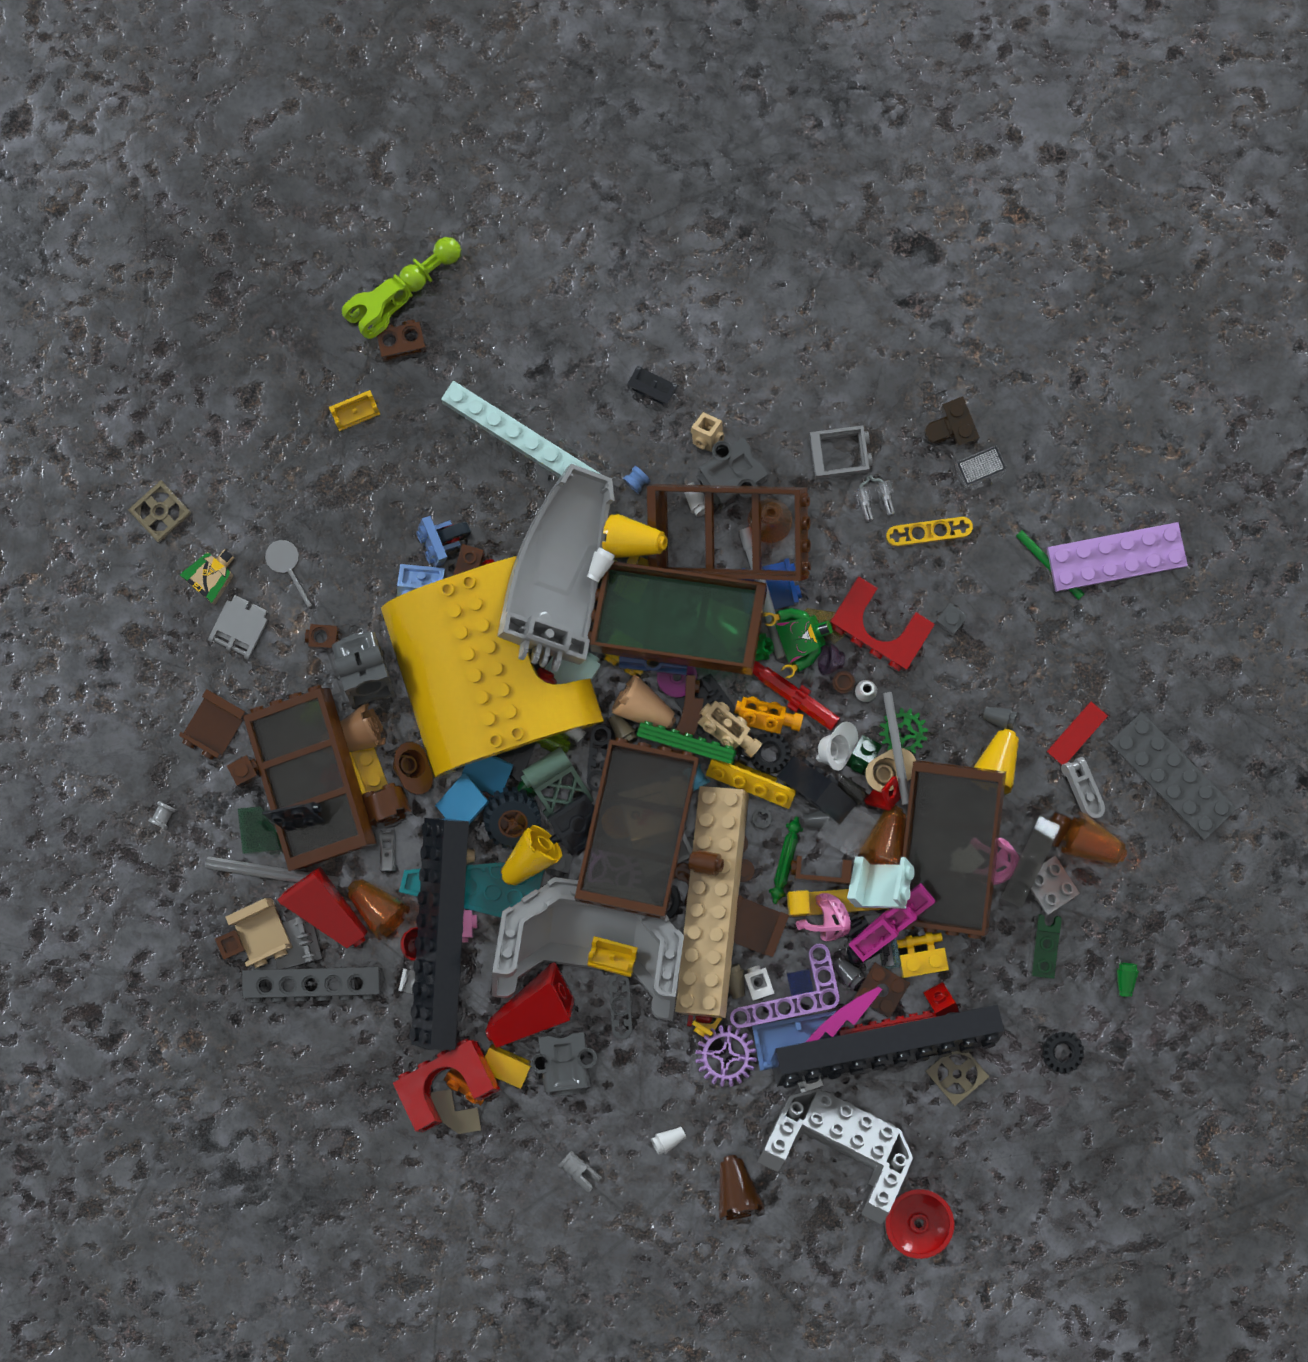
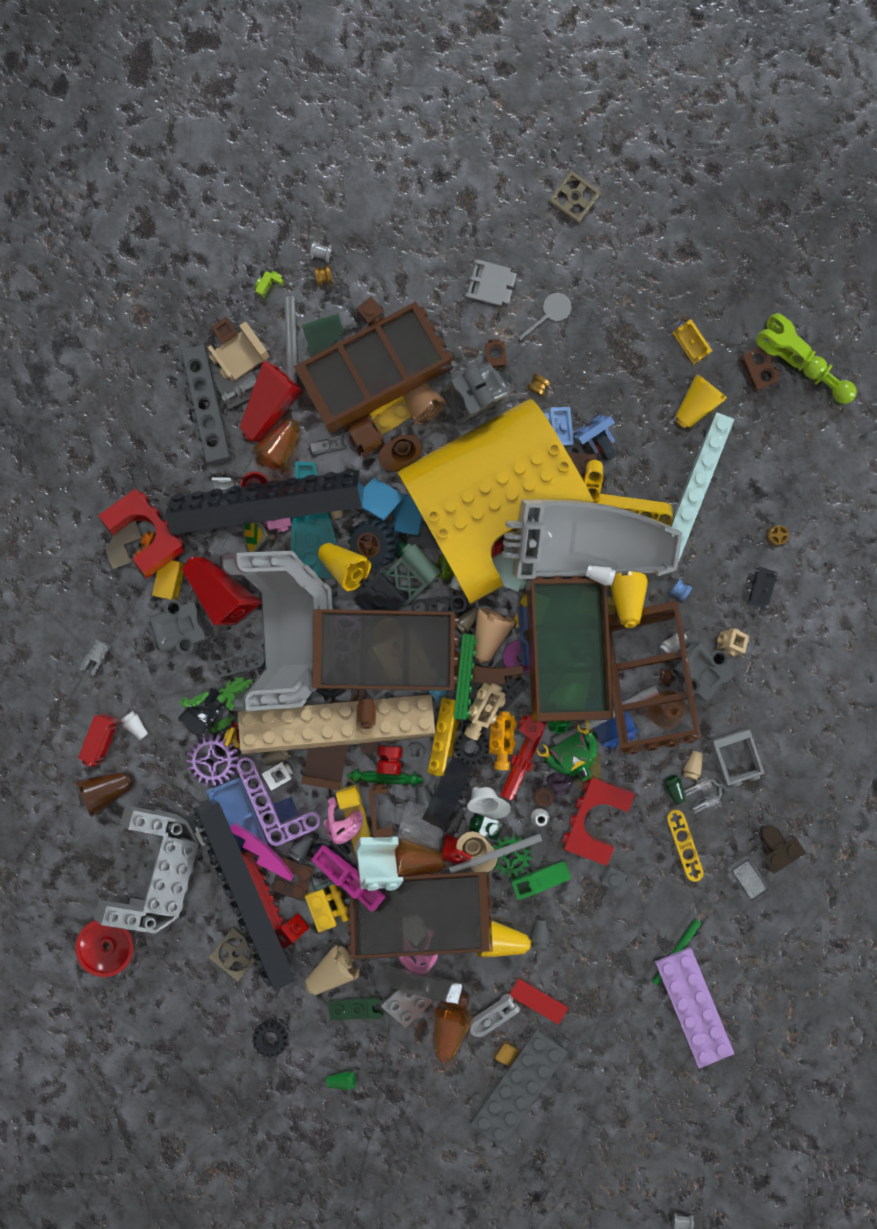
camera: 75 degrees right, 5 degrees up
reddish brown panel [179,689,248,761] -> none
torso [180,549,234,605] -> none
black hinge [262,802,325,831] -> none
yellow hinge [587,936,638,978] -> none
none -> red window [78,713,121,767]
none -> helmet [178,677,253,739]
none -> shield [242,522,276,552]
none -> lime bracket [254,271,284,298]
none -> tan cone [305,945,359,995]
none -> pearl gold wheel [314,265,333,287]
none -> red wheel [376,745,403,774]
none -> pearl gold slope [494,1040,520,1067]
none -> green slope [511,860,571,900]
none -> red bracket [518,714,545,741]
none -> pearl gold wheel [527,374,551,397]
none -> yellow beam [583,460,673,526]
none -> reddish brown bush [659,668,671,686]
none -> dark green cone [663,775,686,805]
none -> yellow cone [676,374,727,428]
none -> tan cone [682,751,704,781]
none -> pearl gold wheel [767,525,789,545]

